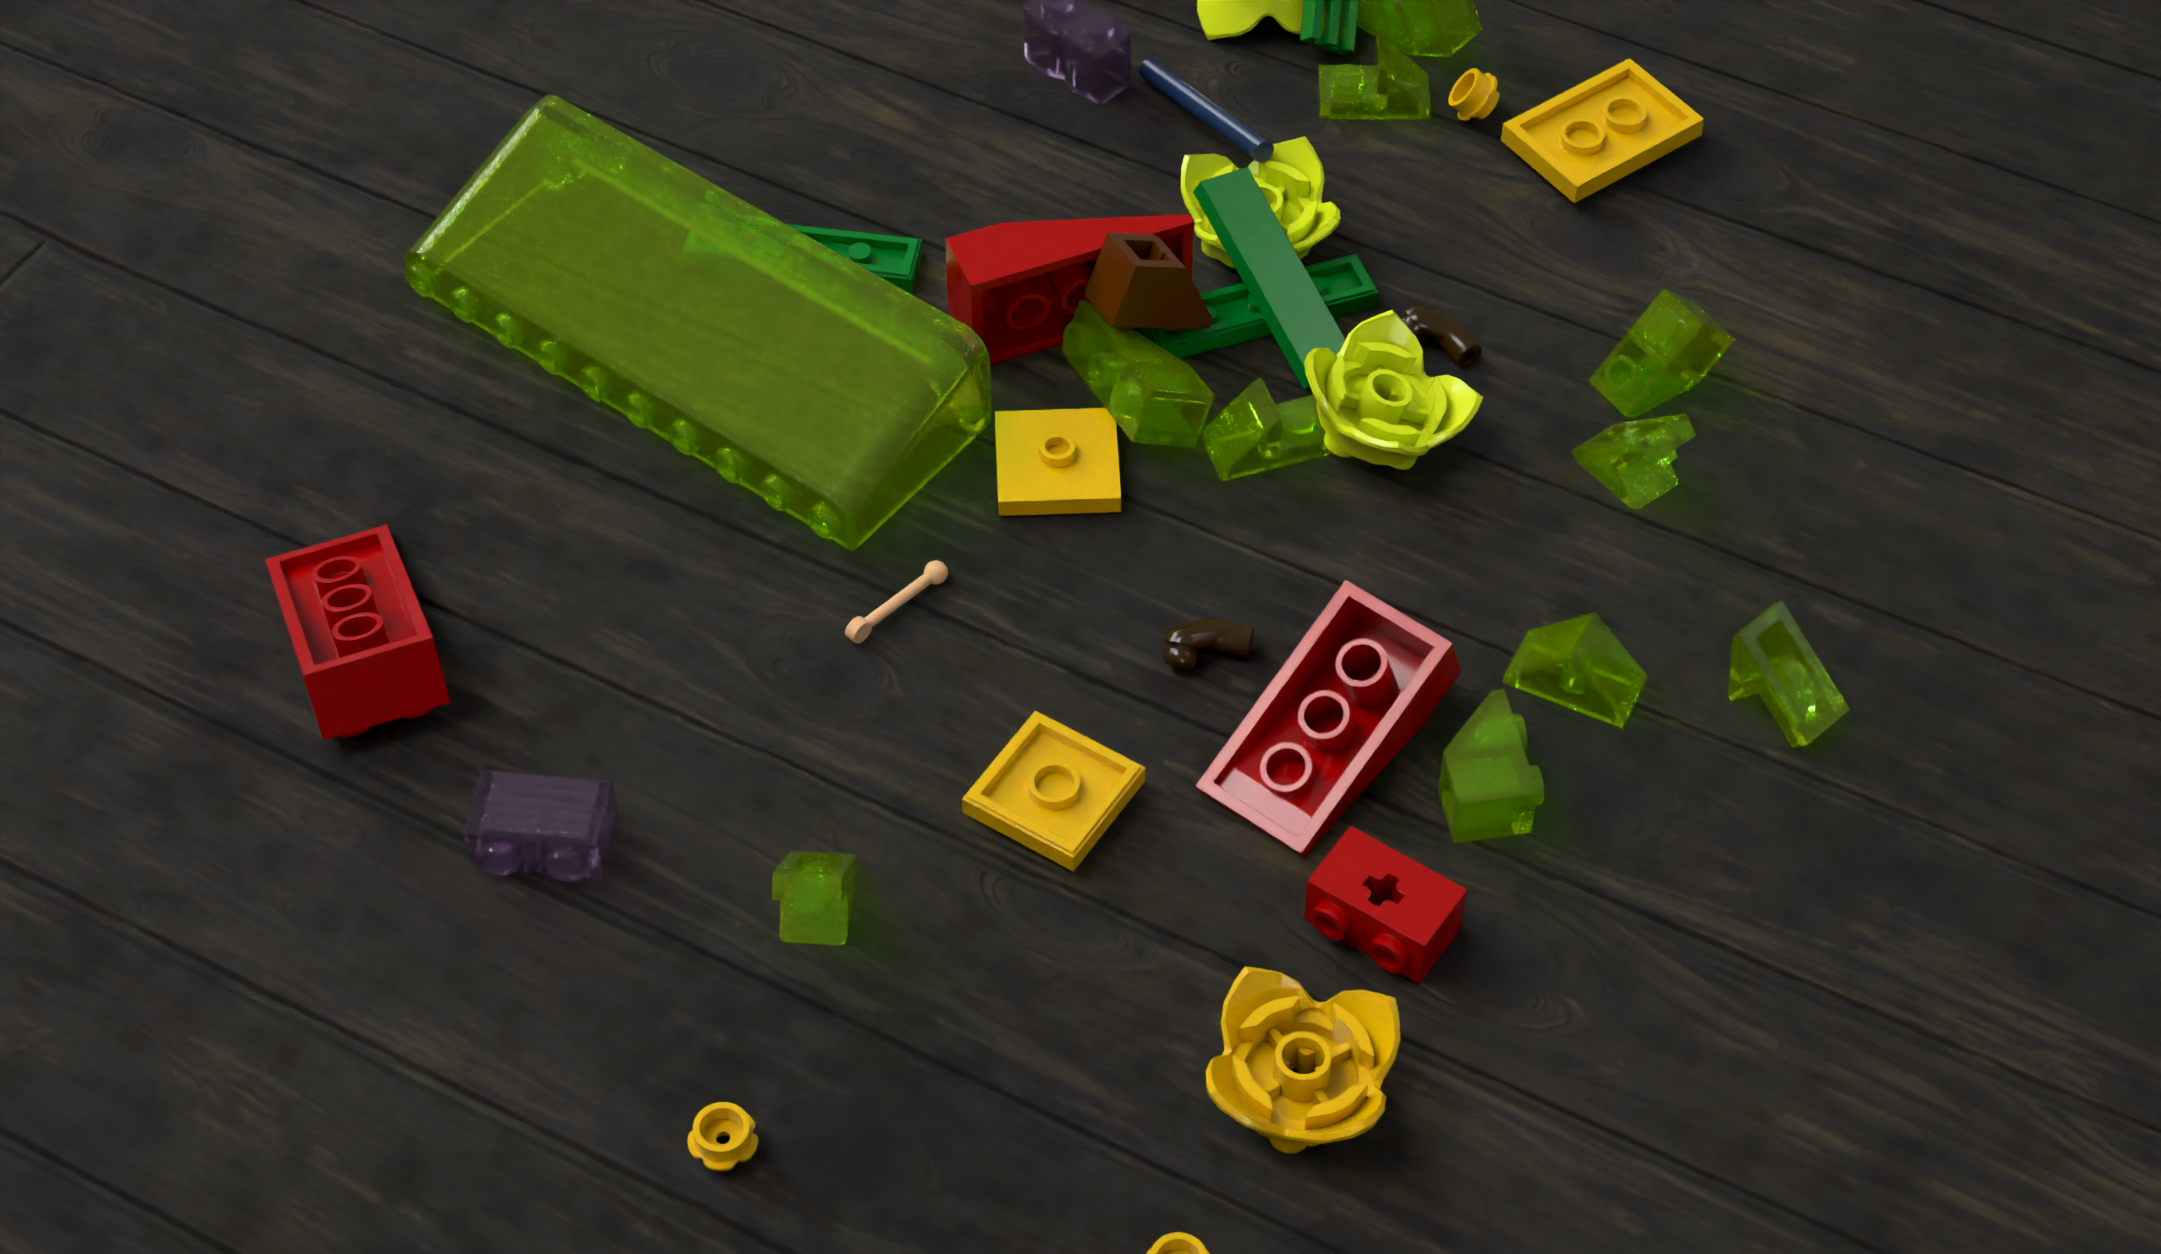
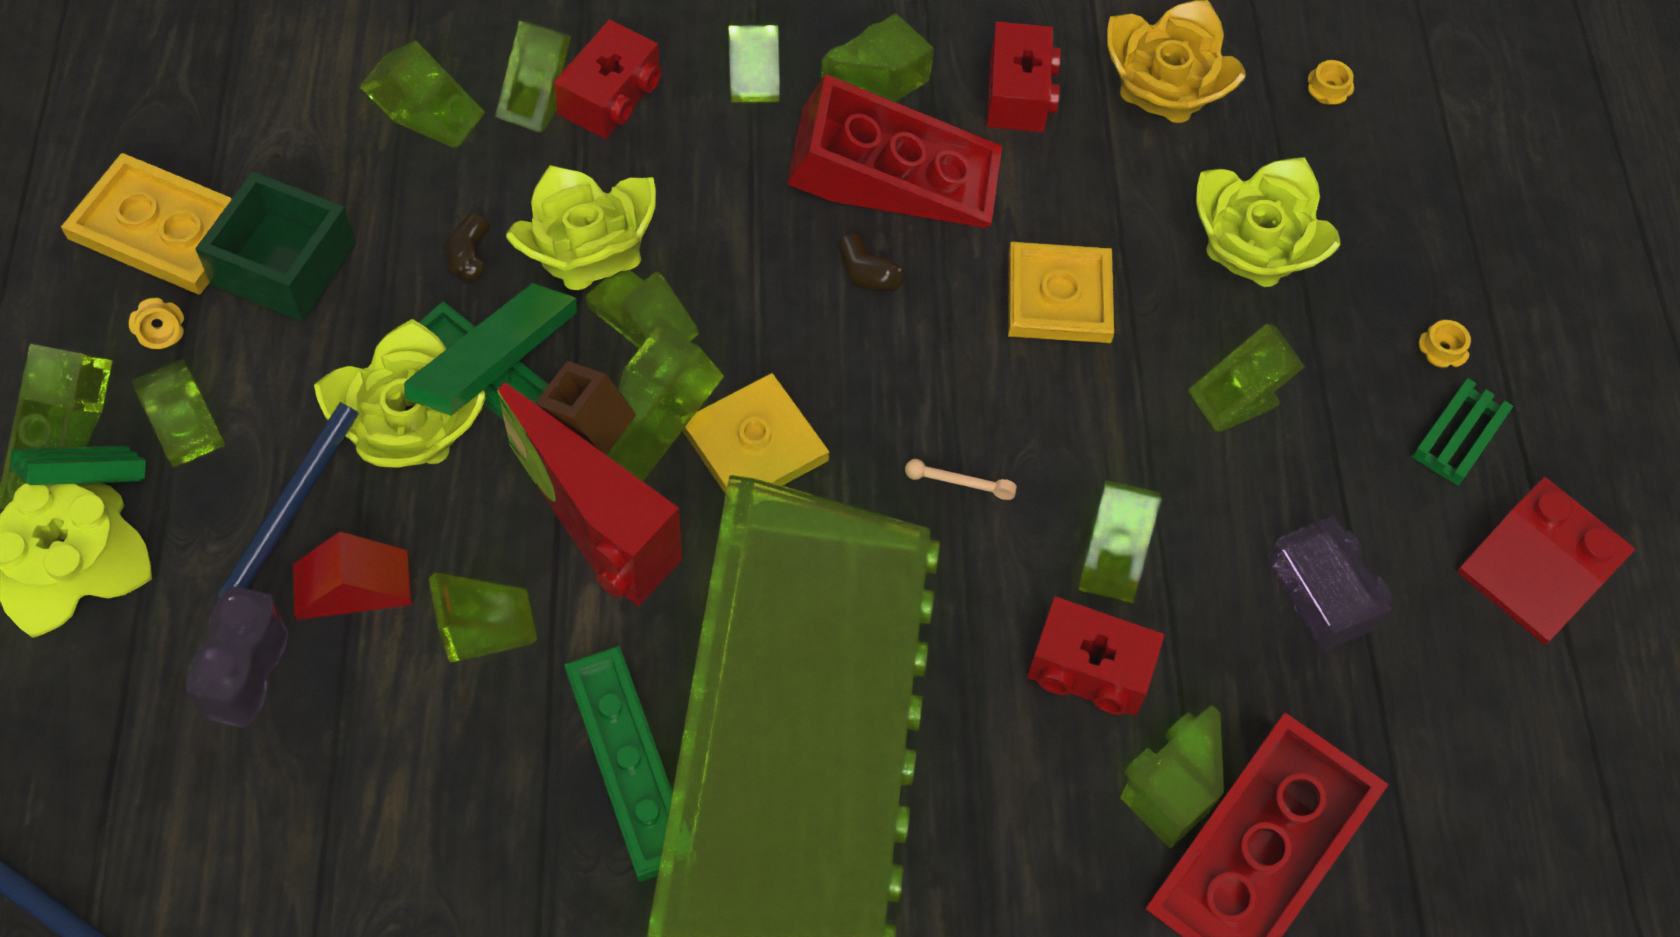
camera: 125 degrees left, 10 degrees up
none -> dark green piece [195,171,356,322]
none -> red slope [293,532,412,620]
none -> clear neon green slope [429,572,537,663]
none -> red brick [553,19,662,139]
none -> red brick [1027,596,1165,716]
none -> clear neon green slope [1079,480,1161,603]
none -> clear neon green slope [1120,704,1224,849]
none -> neon yellow brick [1196,157,1340,287]
none -> green tile [1412,378,1513,486]
none -> red slope [1457,477,1636,646]

